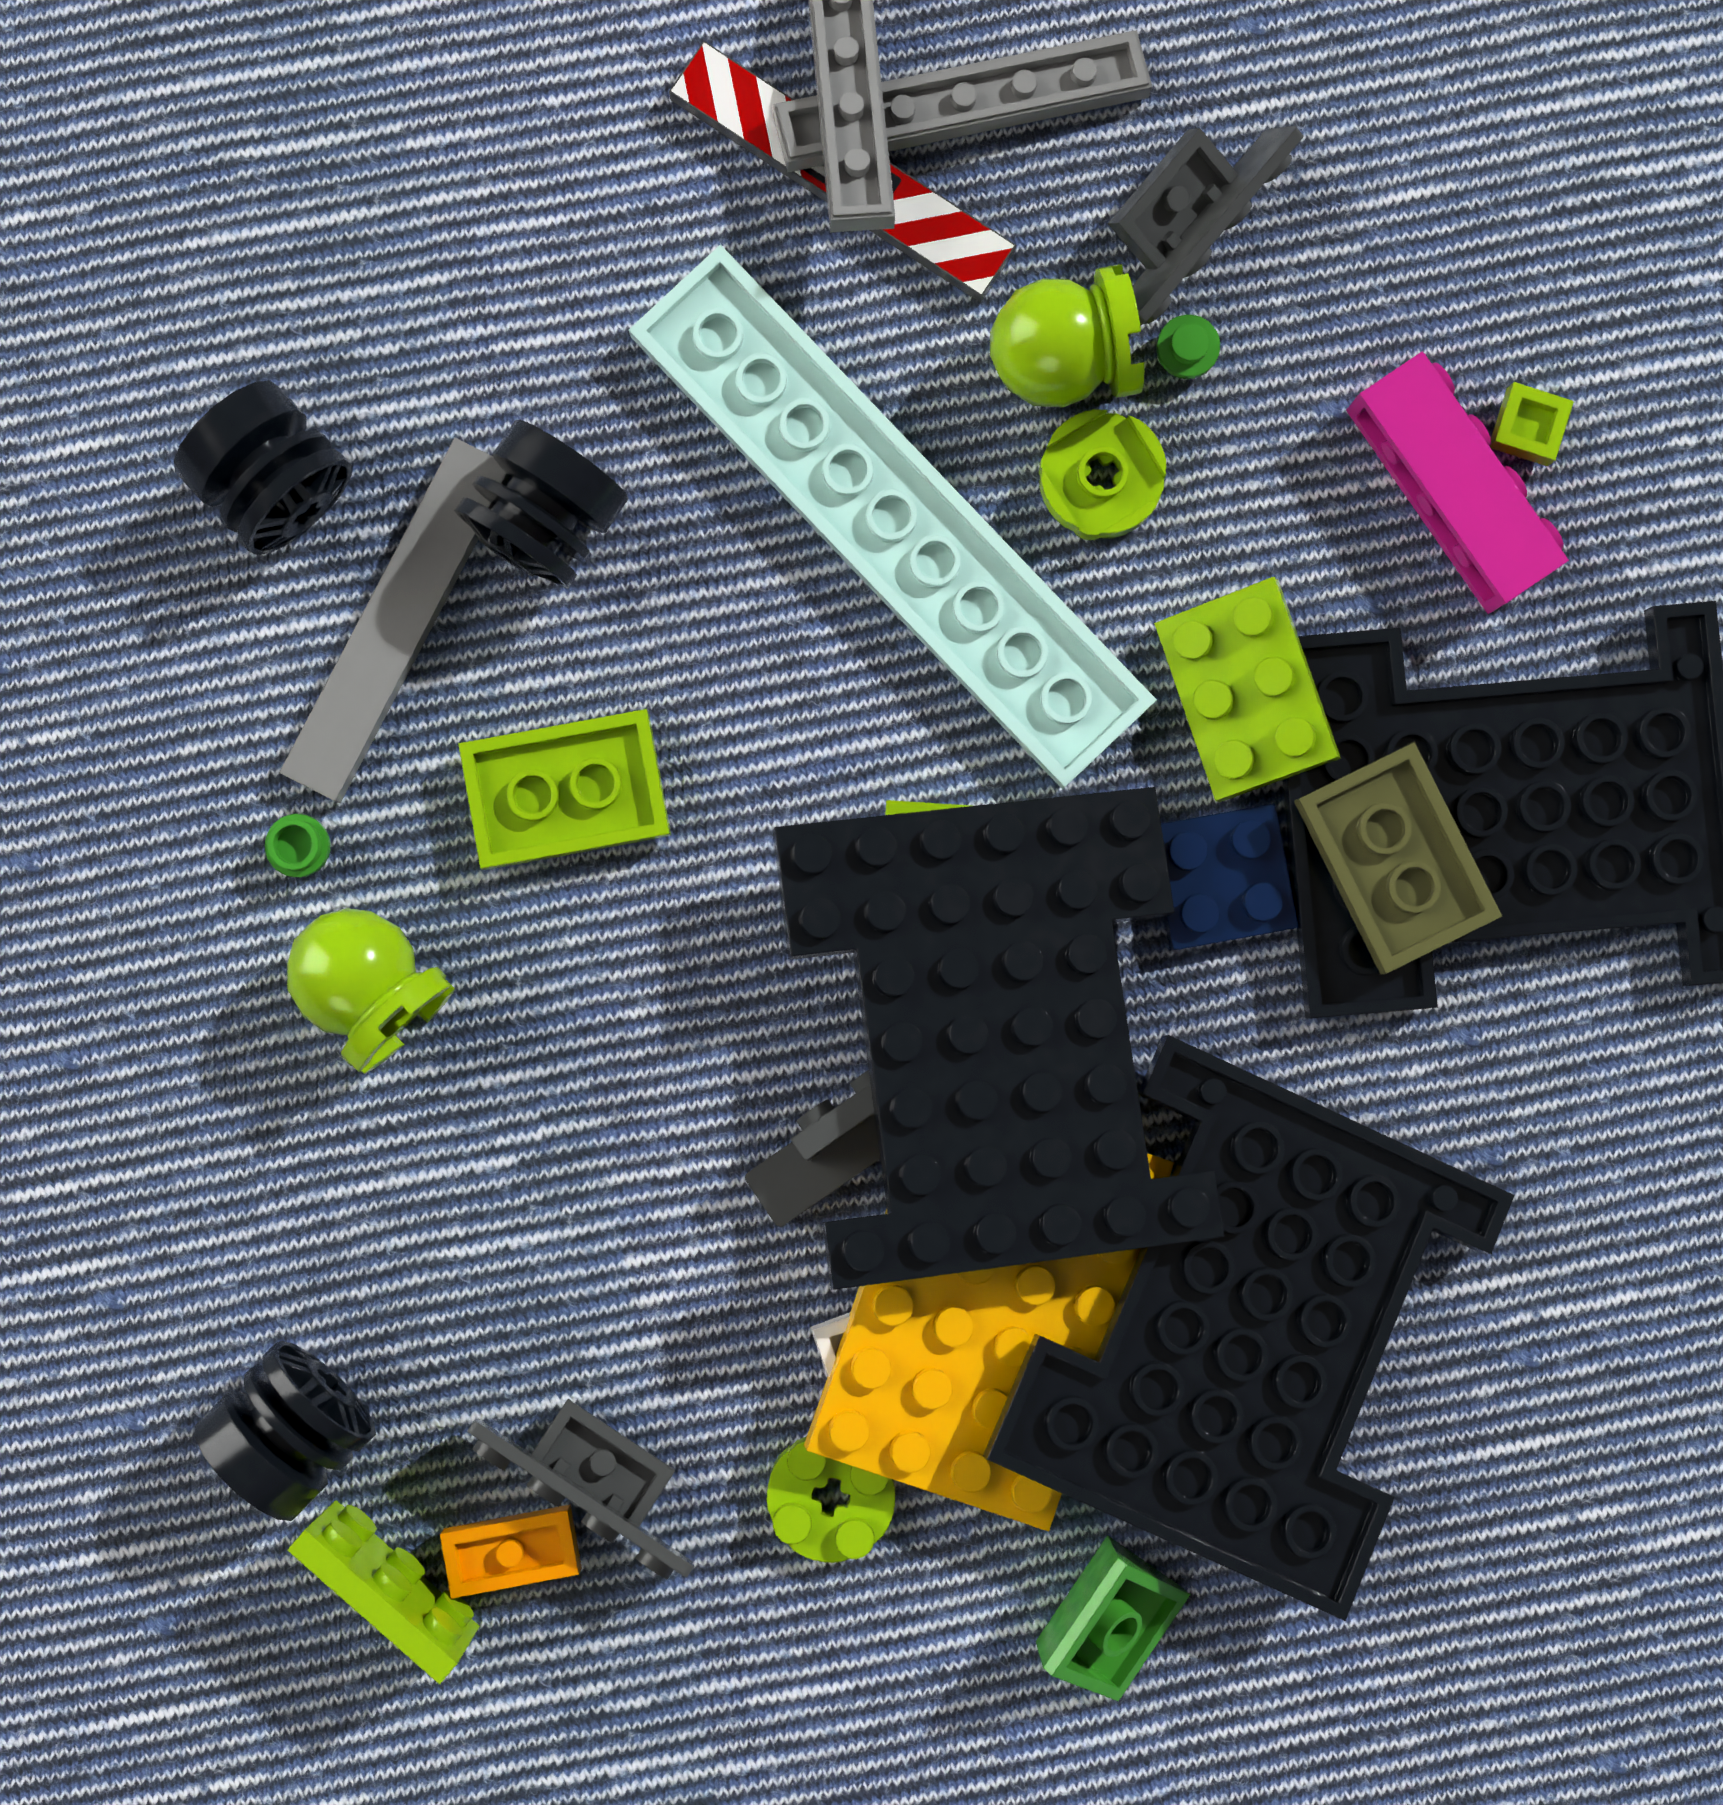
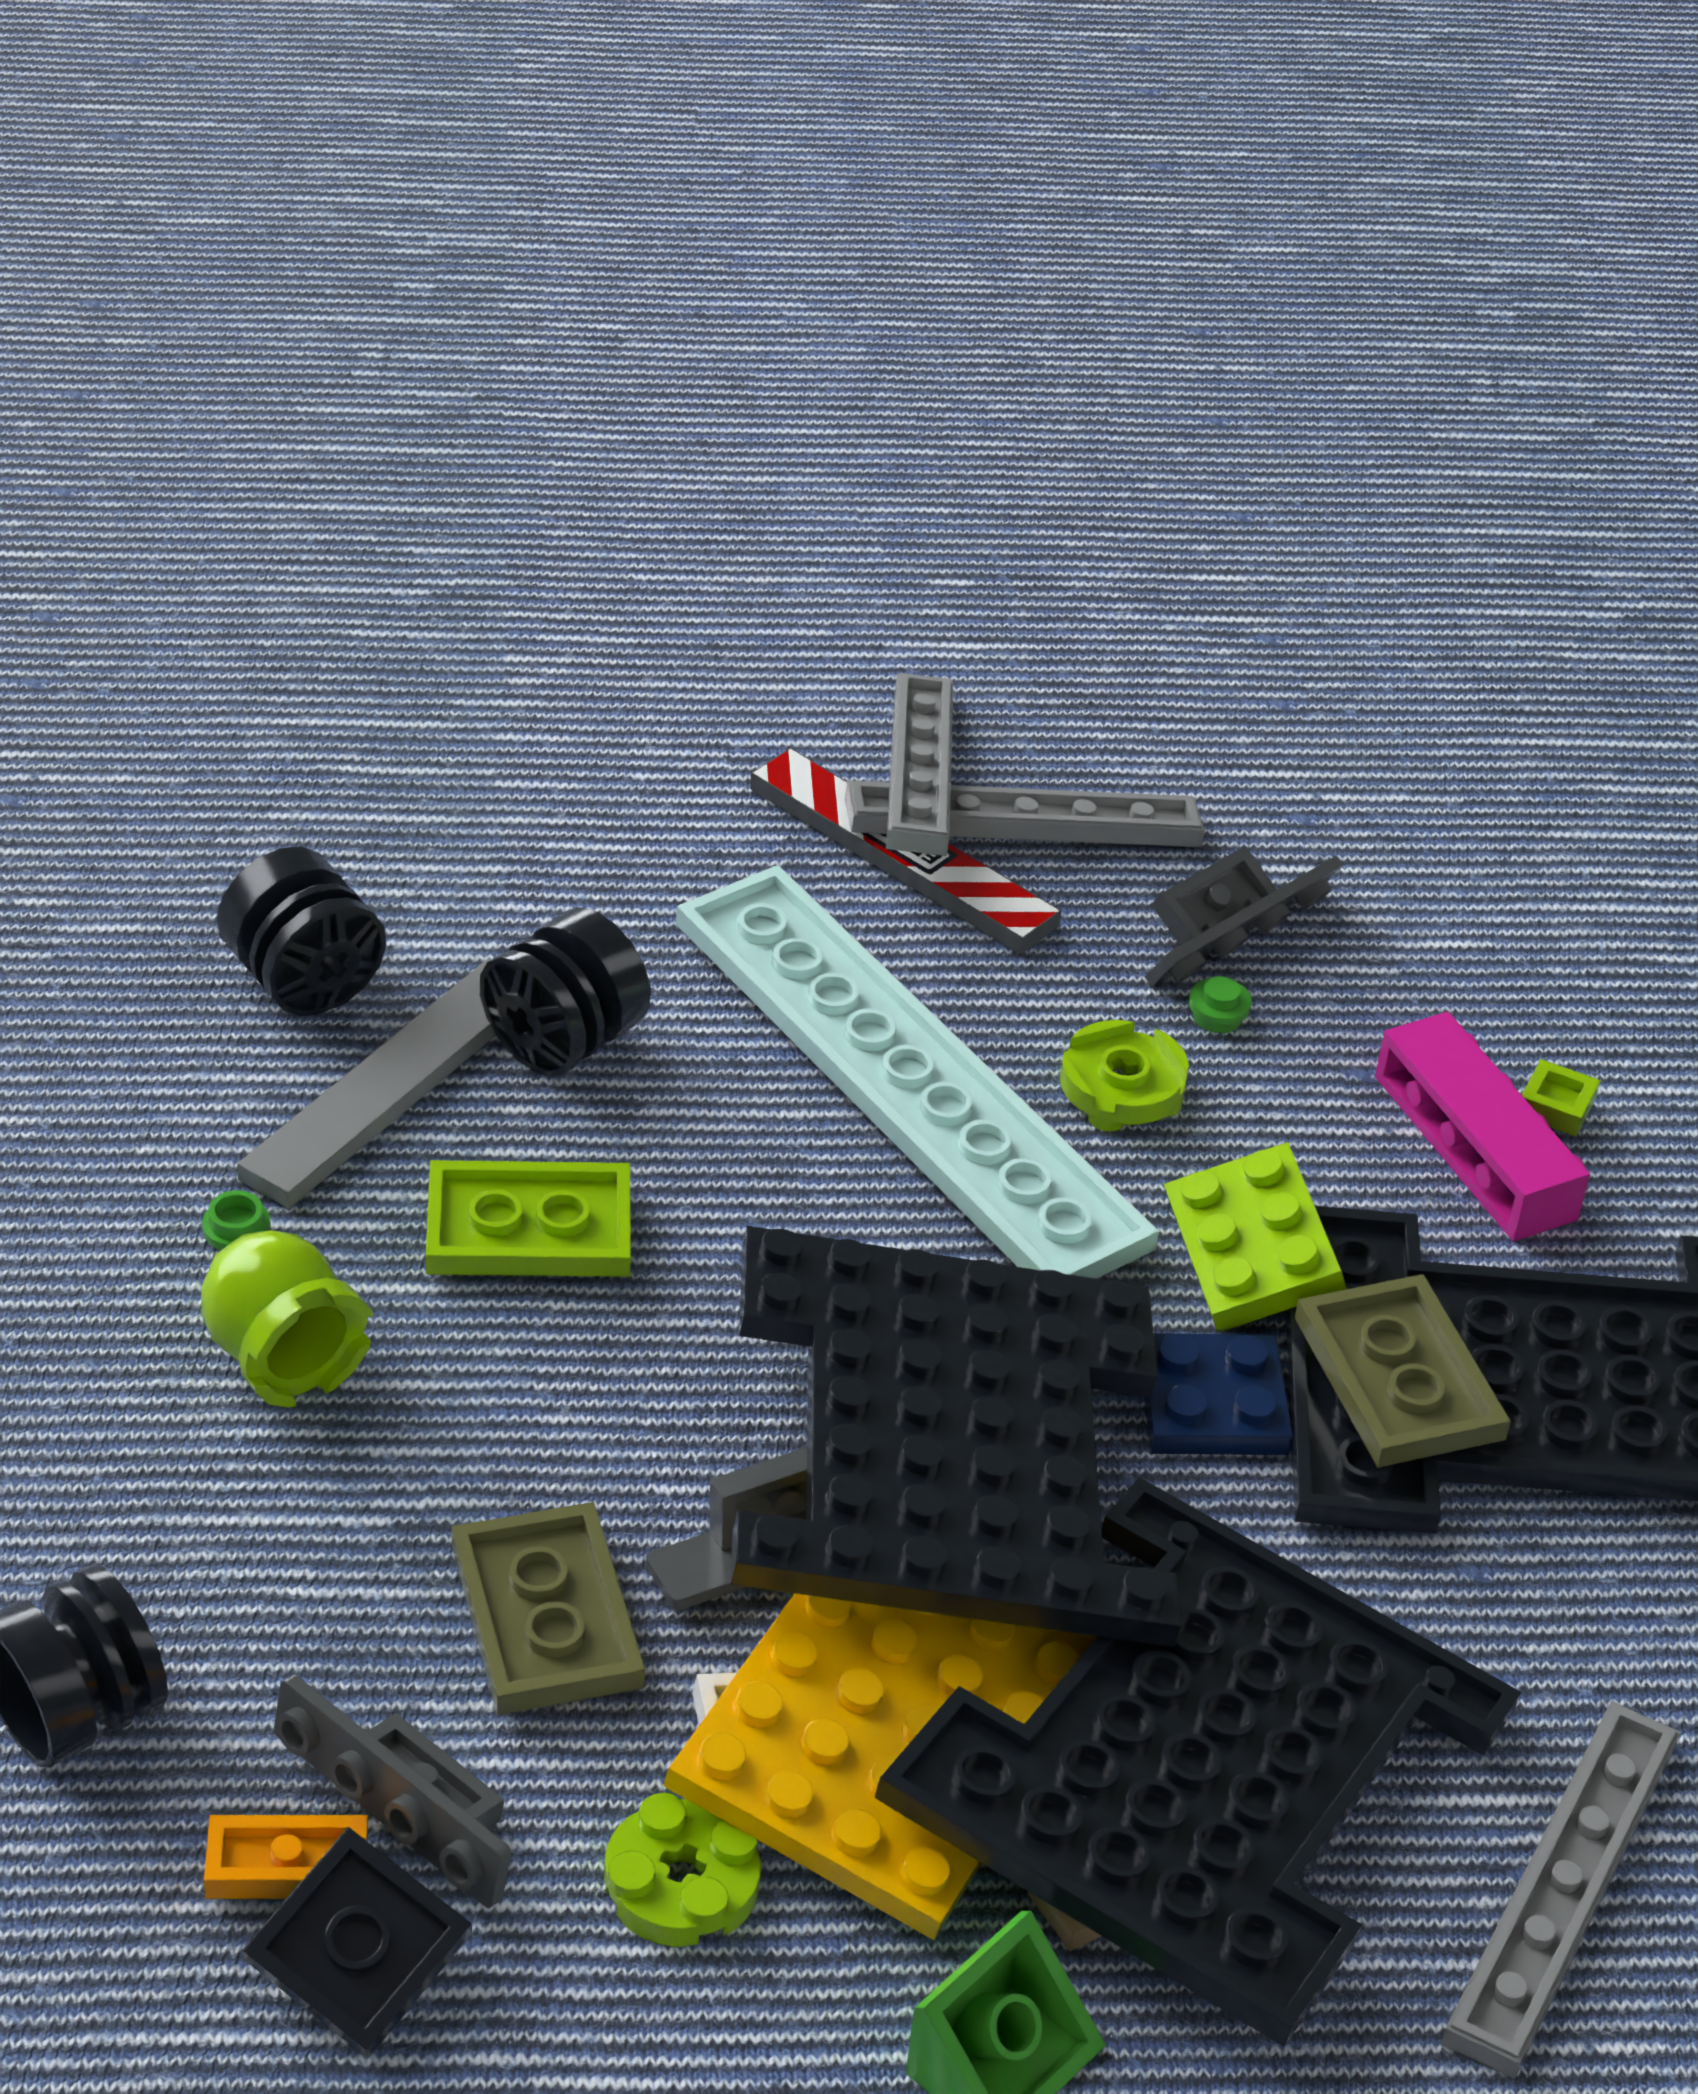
camera: 10 degrees right, 45 degrees down
lime plate [287,1500,480,1684] -> none
lime tile [990,264,1145,408] -> none
none -> black plate [242,1827,472,2059]
none -> olive plate [451,1502,645,1715]
none -> light grey tile [1441,1701,1681,2079]

